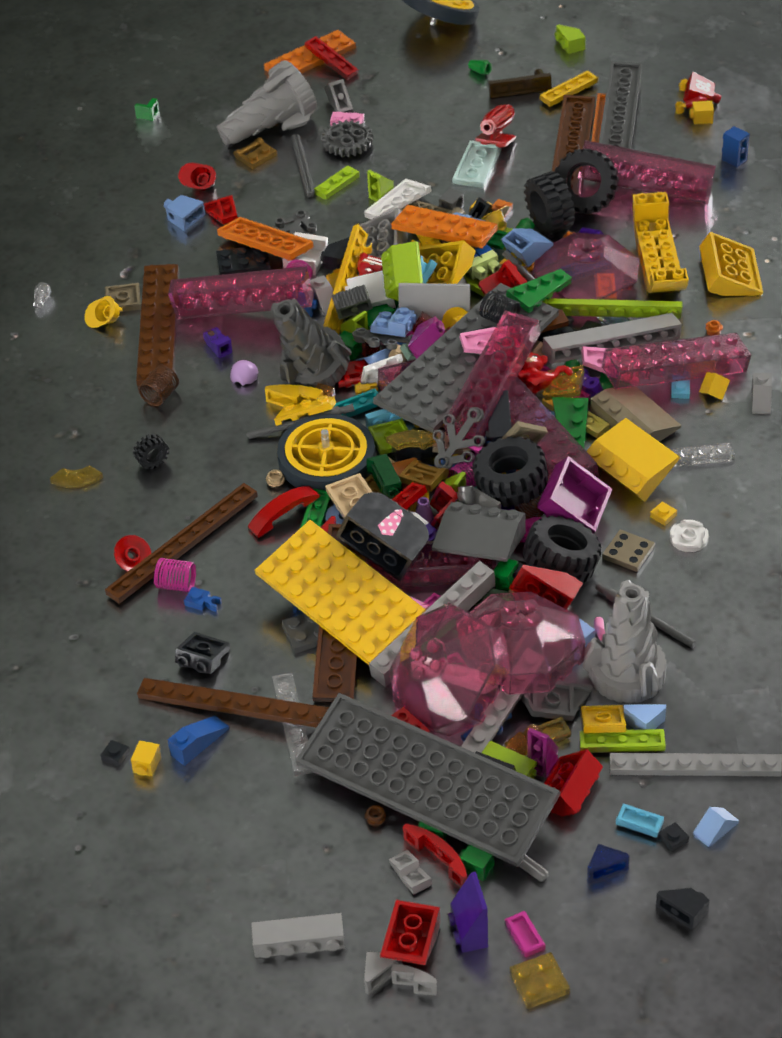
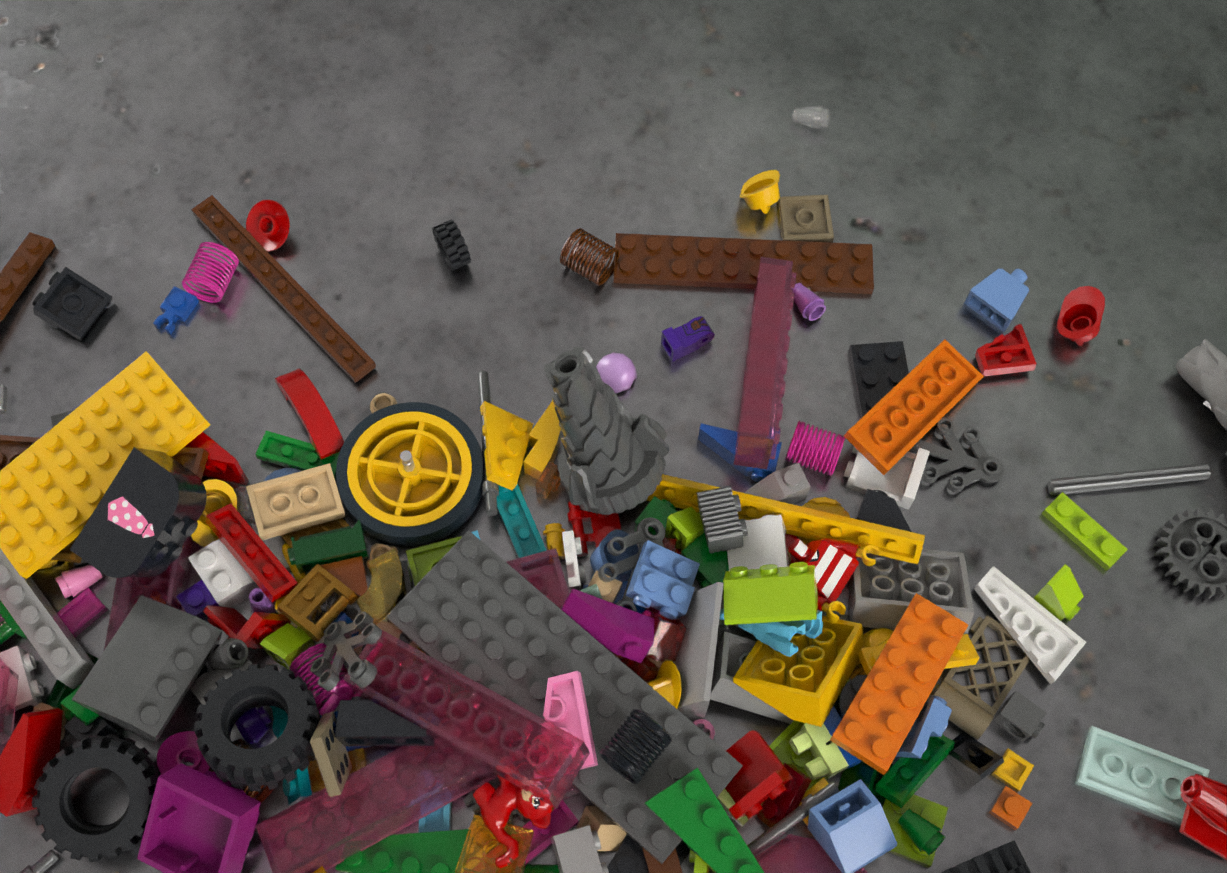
camera: 90 degrees right, 20 degrees up
clear yellow tile [50,465,103,488] -> none
pearl gold plate [234,137,277,170] -> none
yellow piece [481,206,509,231] -> none

